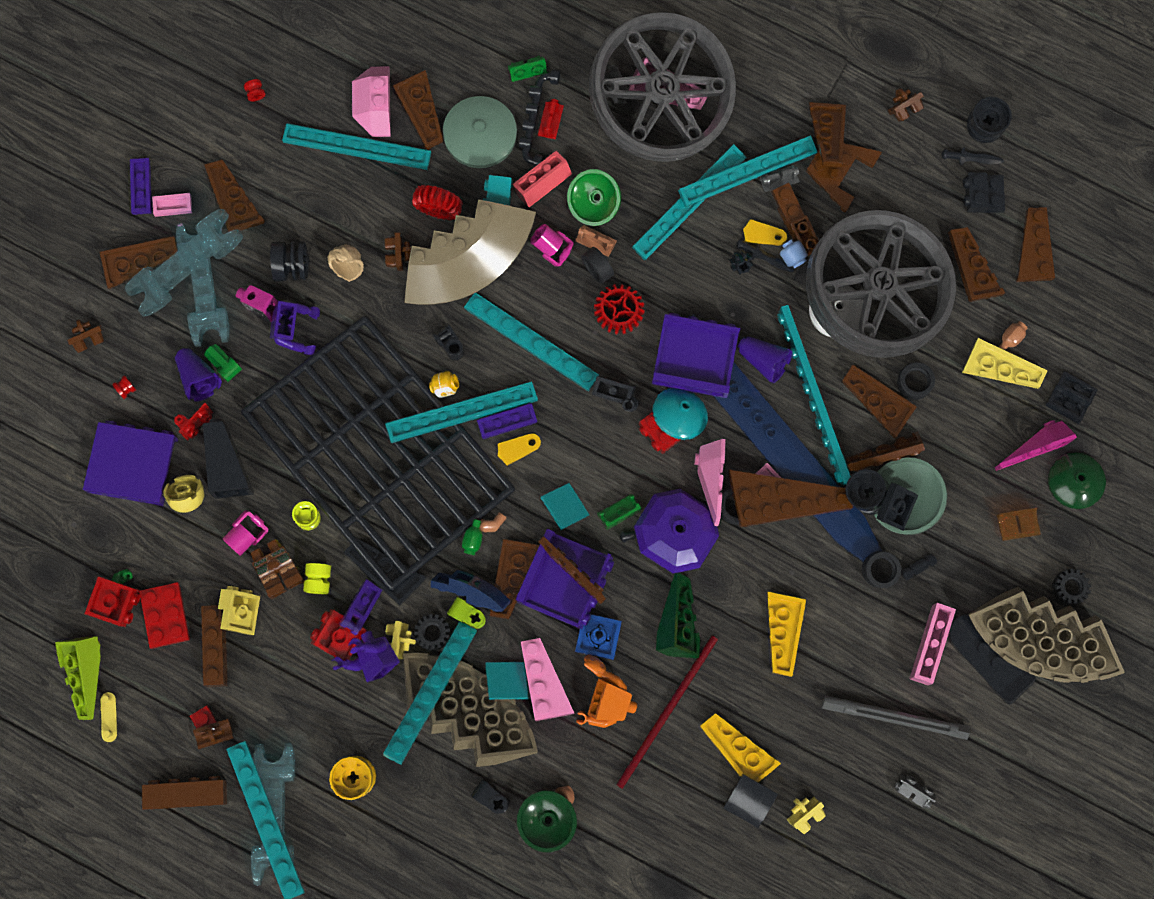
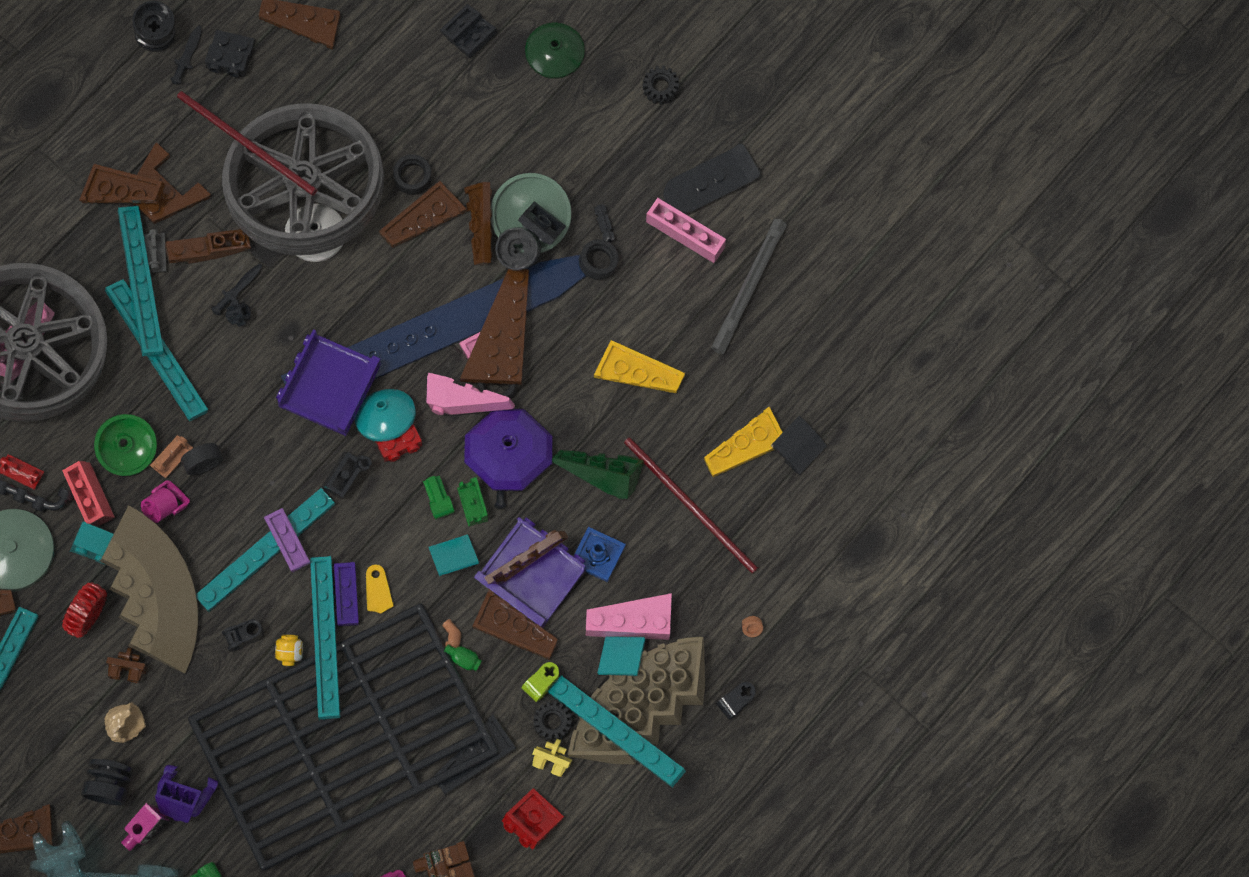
camera: 75 degrees left, 5 degrees down
neon yellow wheel [292,501,321,531] -> none
neon yellow wheel [303,563,331,594] -> none
yellow wheel [329,756,376,800] -> none
dark purple torso [331,631,400,682] -> none
dark purple plate [339,579,382,635] -> none
dark blue slope [431,570,510,612] -> none
dark green dish [517,791,577,852] -> none
orange torso [576,655,637,728] -> none
red gear [594,284,645,335] -> none
dark purple cone [738,336,793,383] -> none
yellow piece [743,220,787,246] -> none
teal plate [777,305,850,487] -> none
light blue head [780,239,808,268] -> none
light yellow hips [787,797,826,834] -> none
reddish brown hips [887,88,924,122] -> none
dark grey hinge [894,773,936,809] -> none
reddish brown wing [948,227,1005,302] -> none
light yellow wing [962,338,1047,389] -> none
dark tan brick [968,586,1125,683] -> none
dark pink wedge [995,420,1077,471] -> none
clear orange piece [997,508,1041,541] -> none
nougat plant [999,321,1028,350] -> none
none -> dark red piece [177,91,317,196]
none -> medium lavender tile [264,508,311,572]
none -> green piece [423,476,455,519]

